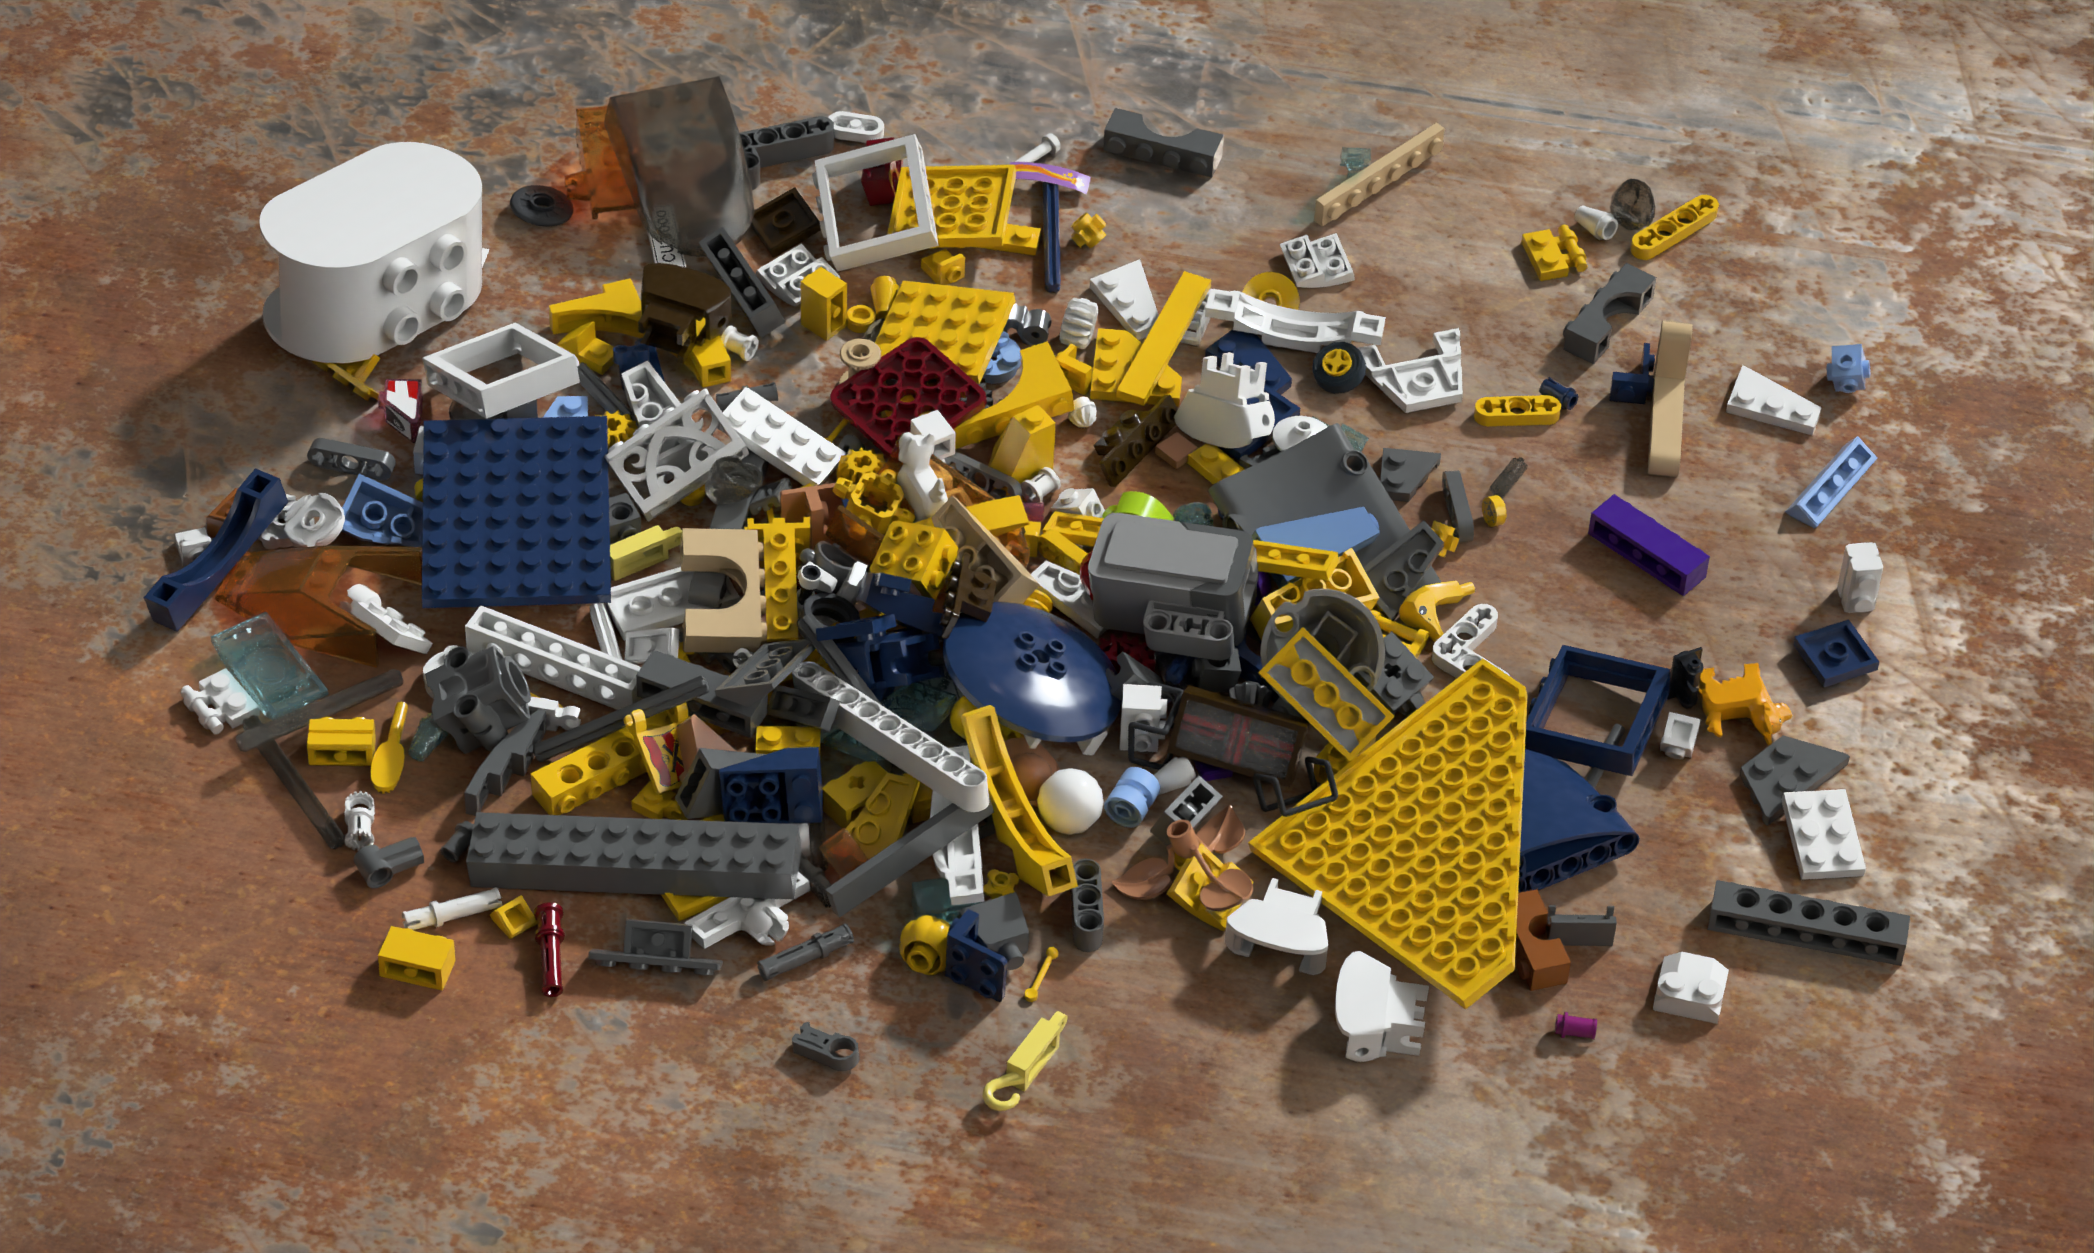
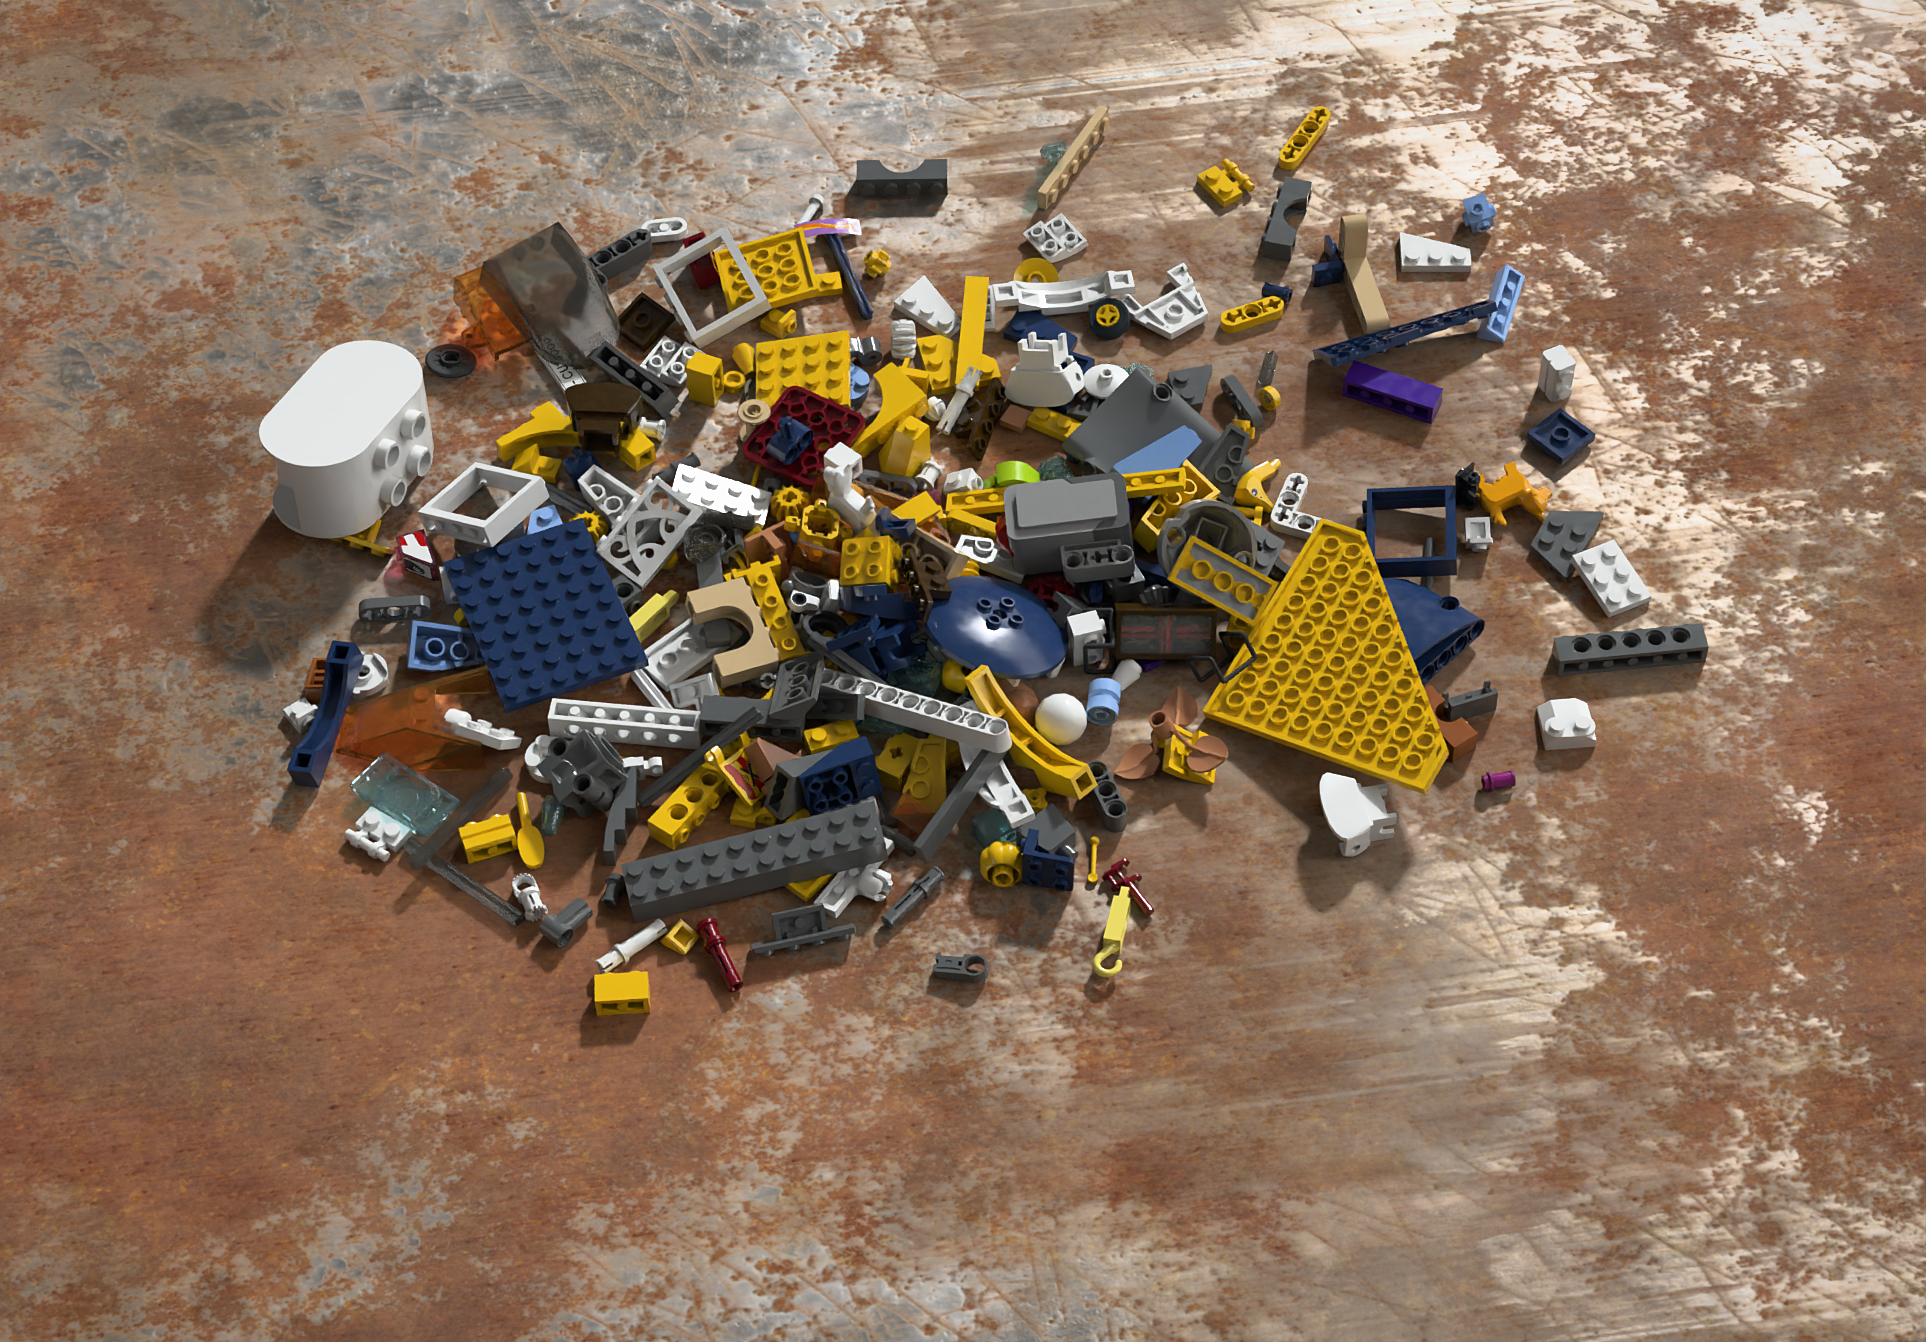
camera: 15 degrees left, 5 degrees up
white tile [284,493,345,550] -> none
dark grey brick [1150,776,1223,846] -> none
white piece [1225,878,1328,975] -> none
white cone [1575,206,1618,240] -> none
clear smoke hair [1610,179,1656,230] -> none
none -> clear smoke pin [704,510,754,531]
none -> dark blue beam [766,416,814,465]
none -> dark blue bracket [875,507,917,541]
none -> white pin [936,366,982,435]
none -> dark red piece [1102,858,1154,916]
none -> dark blue wing [1312,299,1498,367]

